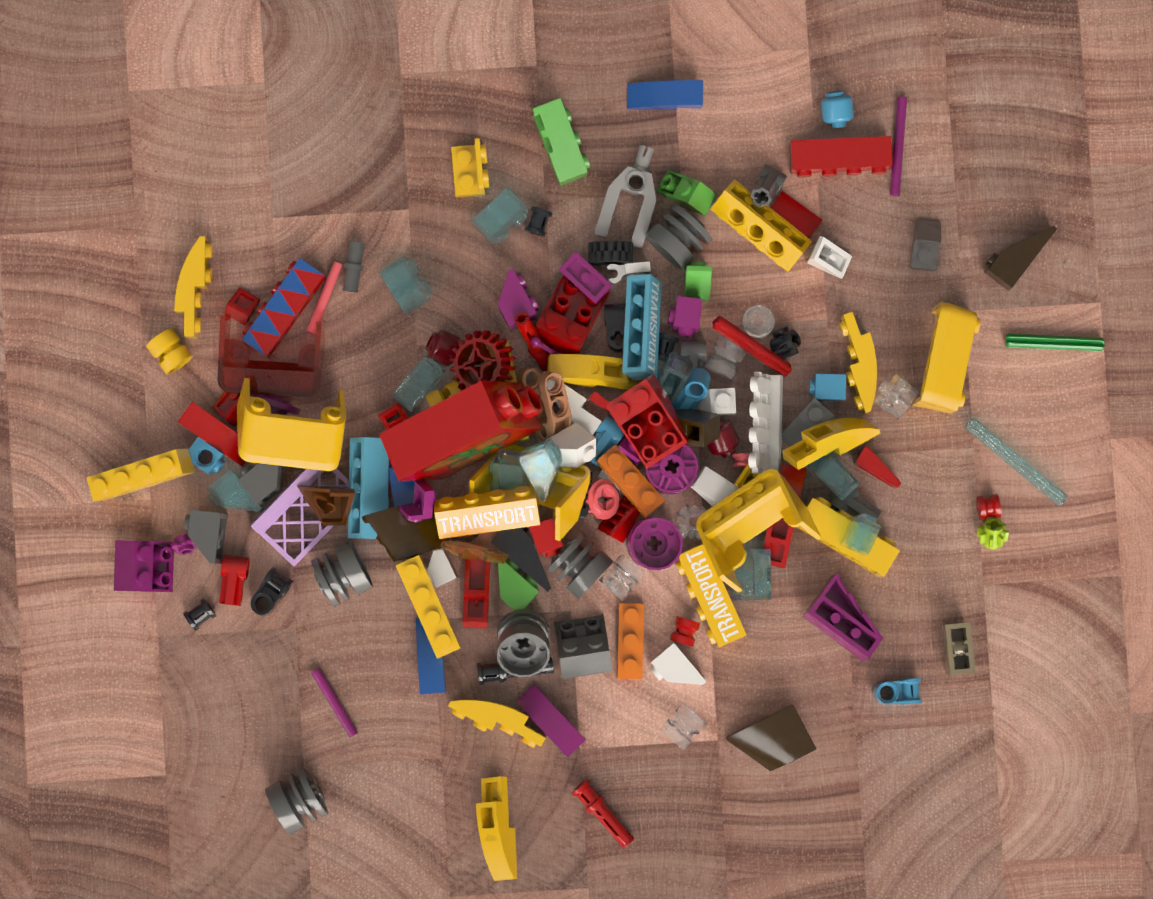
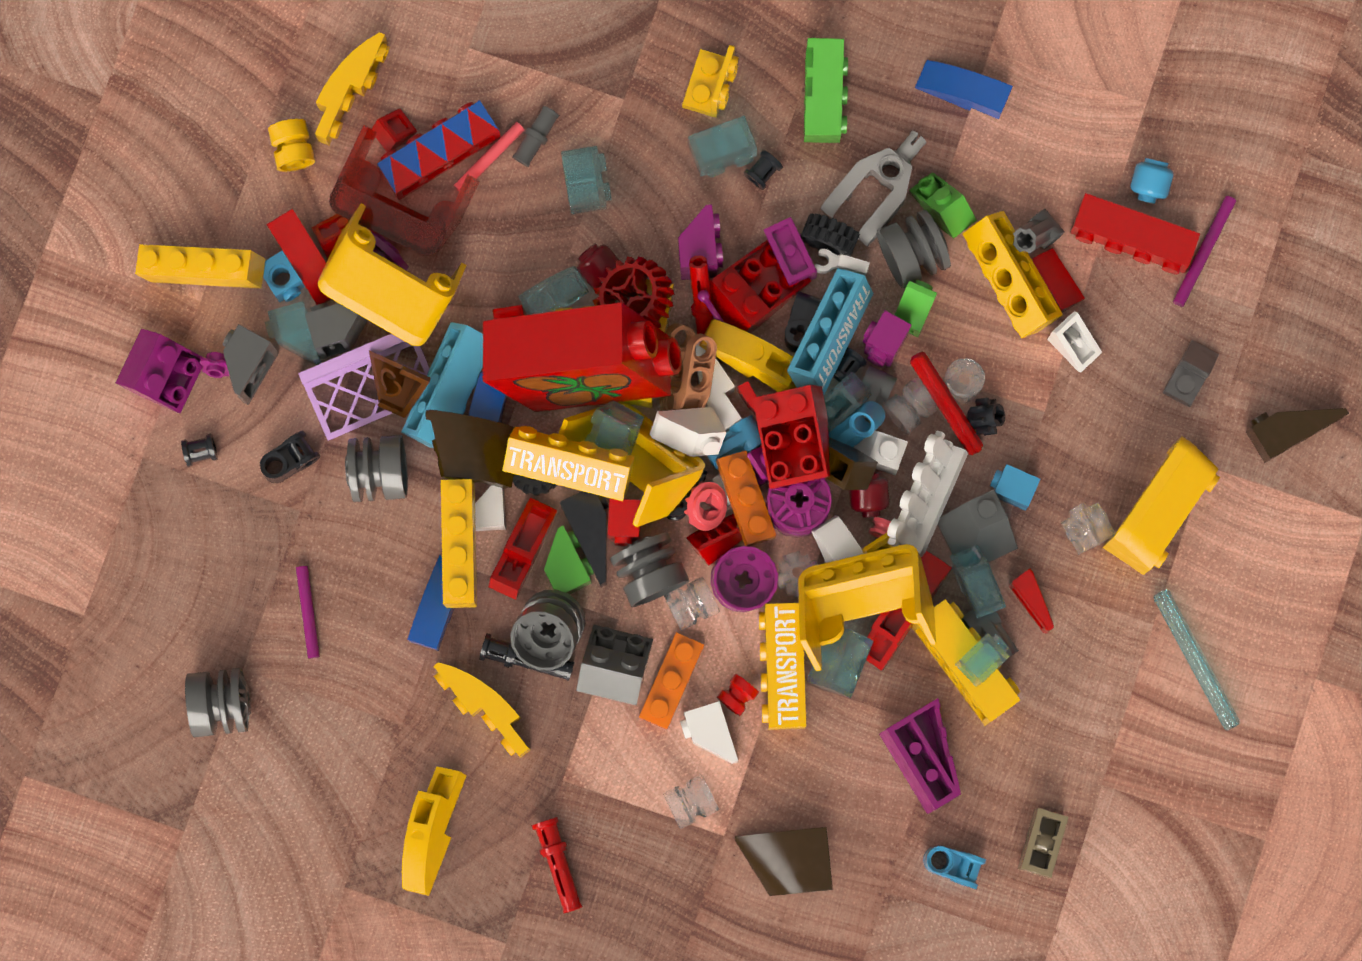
camera: 25 degrees right, 5 degrees down
red piece [219,554,250,606] -> none
magenta bracket [399,480,436,522] -> none
clear orange slope [440,541,509,564] -> none
magenta slope [516,684,586,757] -> none
clear light blue slope [518,438,563,502] -> none
yellow slope [782,418,880,470] -> none
yellow slope [839,312,877,415] -> none
red wheel [976,494,1001,521] -> none
lime gear [977,518,1009,549] -> none
green axle [1005,333,1105,351] -> none

